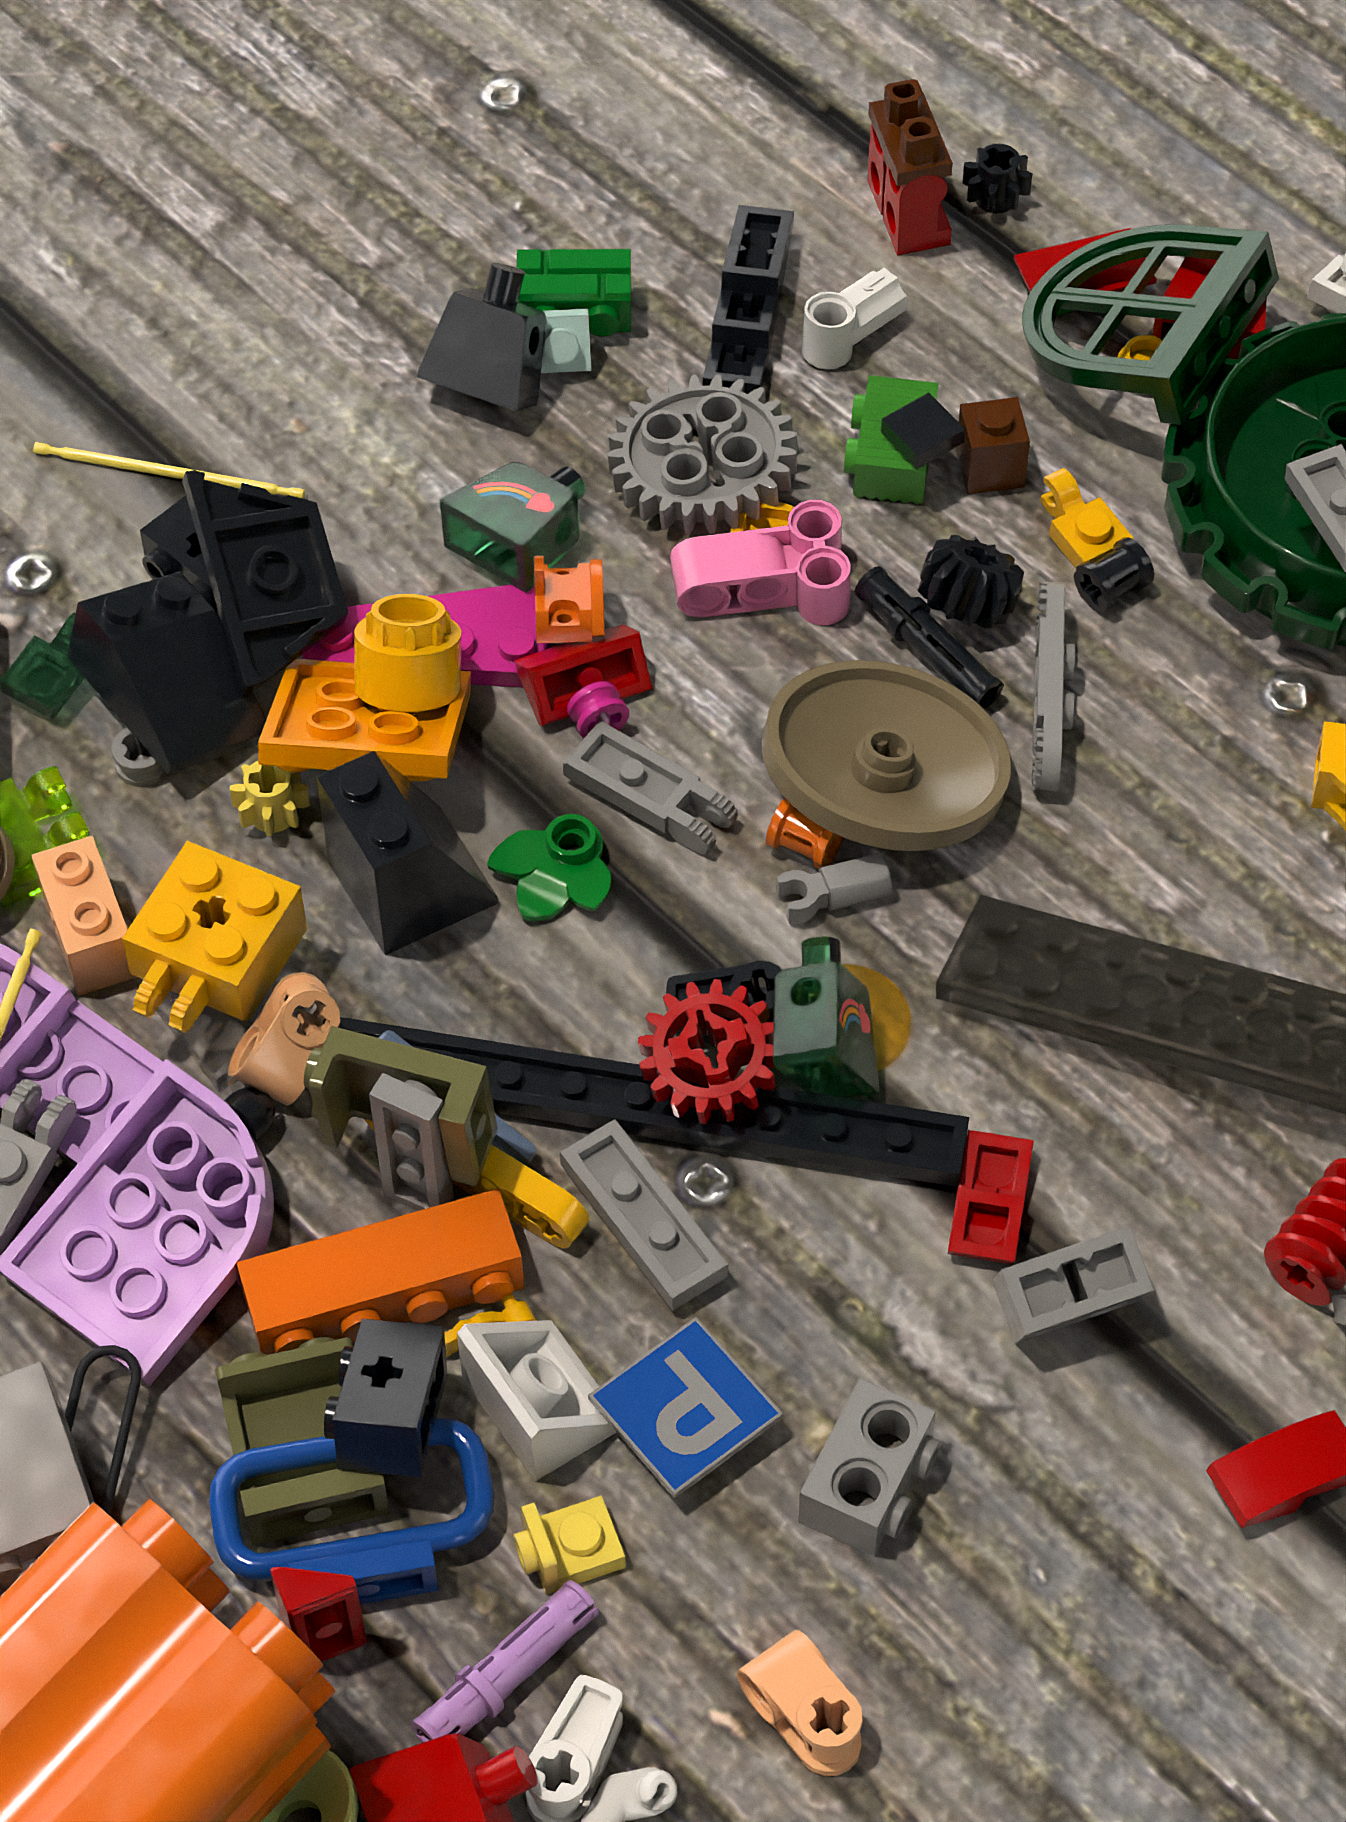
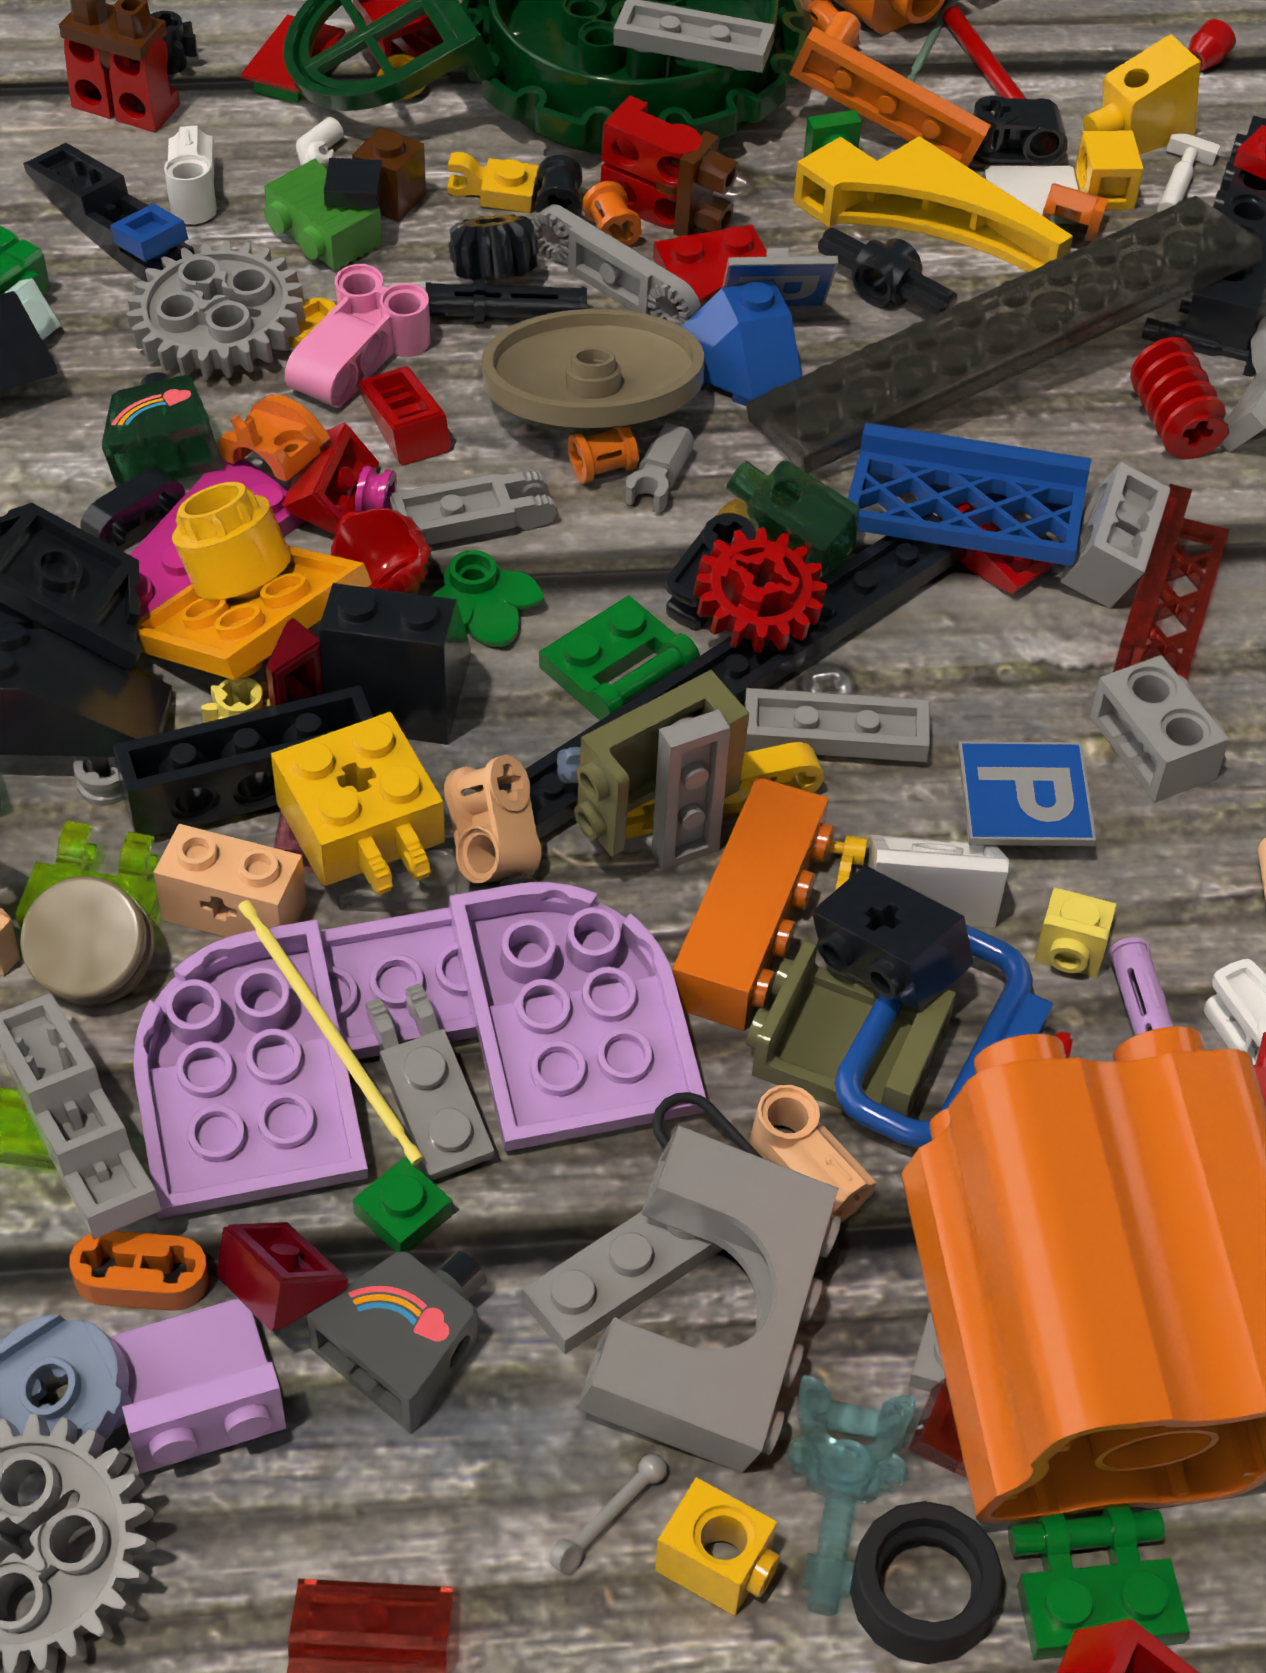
camera: 55 degrees left, 5 degrees down
none -> black beam [80,467,185,551]
none -> blue plate [110,203,188,262]
none -> black brick [113,685,373,840]
none -> dark red slope [266,618,324,707]
none -> white arm [296,117,344,169]
none -> red hair [331,508,433,594]
none -> red slope [357,366,451,465]
none -> green plate [539,595,700,720]
none -> orange bush [582,181,642,247]
none -> red hips [600,95,739,236]
none -> red wing [653,224,767,312]
none -> blue slope [681,279,804,409]
none -> piece [722,248,838,307]
none -> light nougat piece [749,1085,877,1222]
none -> black axle [818,227,958,318]
none -> blue fence [842,423,1091,566]
none -> clear red fence [1113,484,1229,680]

